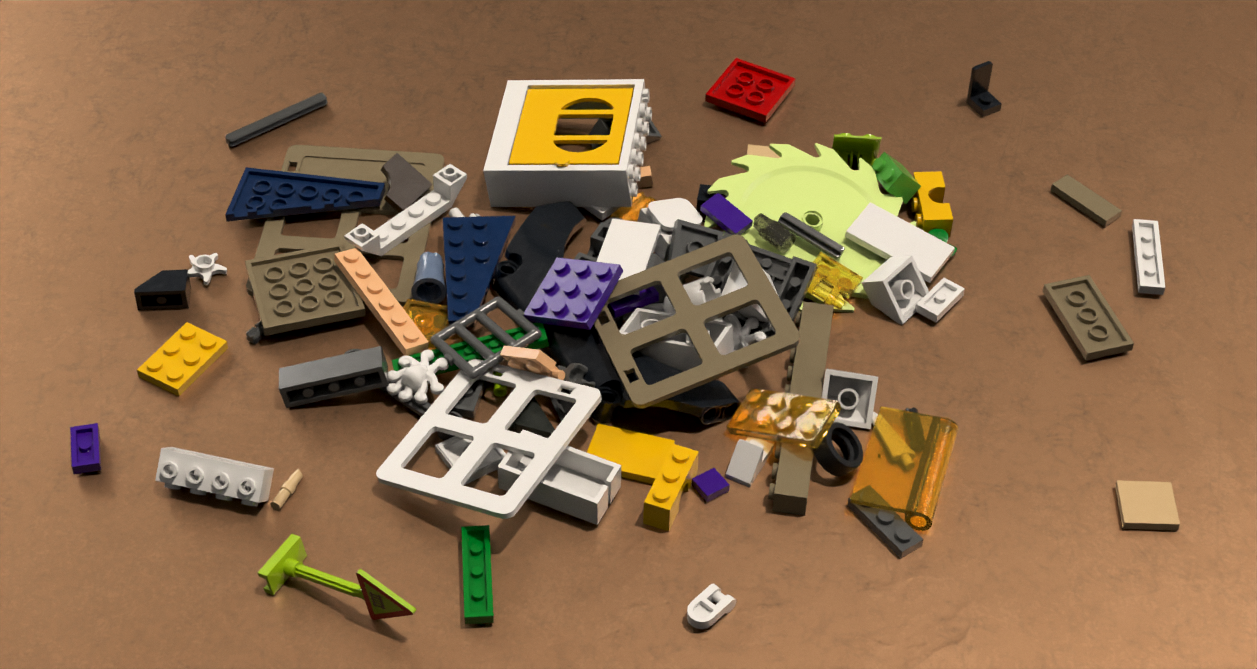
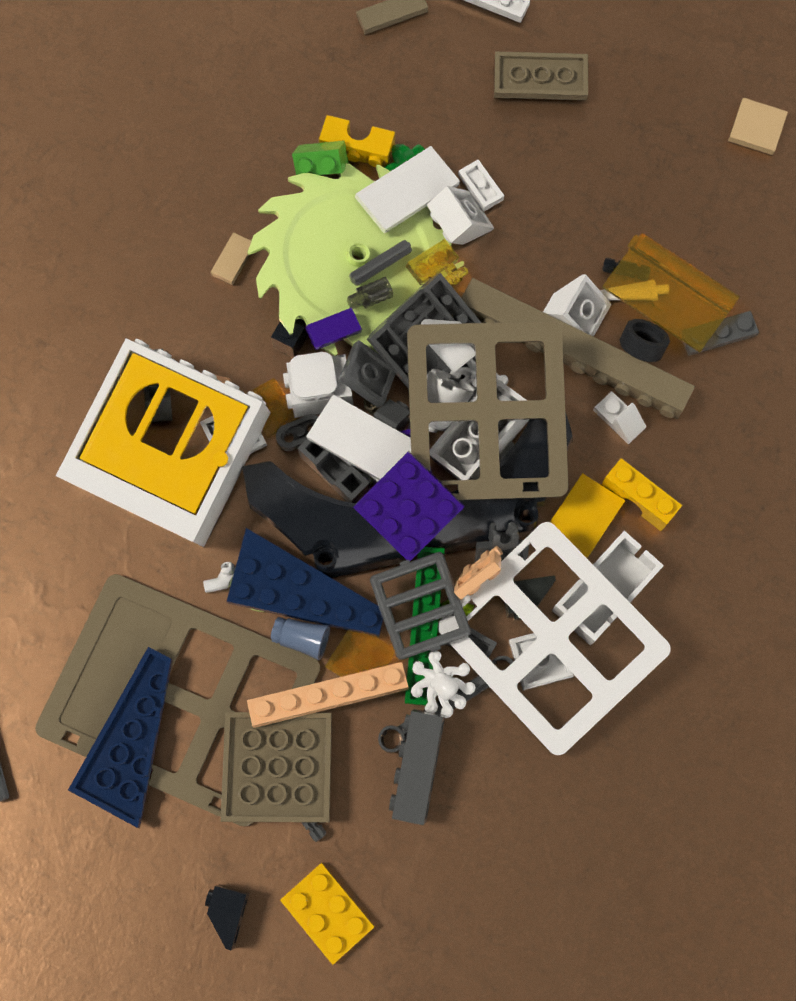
camera: 70 degrees left, 30 degrees up
white brick [155,447,274,506] -> none
white animal [188,253,227,285] -> none
lime piece [258,534,416,620] -> none
tan piece [271,469,303,510] -> none
white slope [344,164,467,256] -> none
dark brown tile [381,153,433,213] -> none
green plate [461,525,494,624] -> none
white plate [687,583,736,629] -> none
dark purple tile [691,468,730,502] -> none
red plate [705,58,796,123] -> none
clear yellow plate [726,388,842,448] -> none
lime hinge [832,133,882,169] -> none
black bracket [966,61,1002,118] -> none

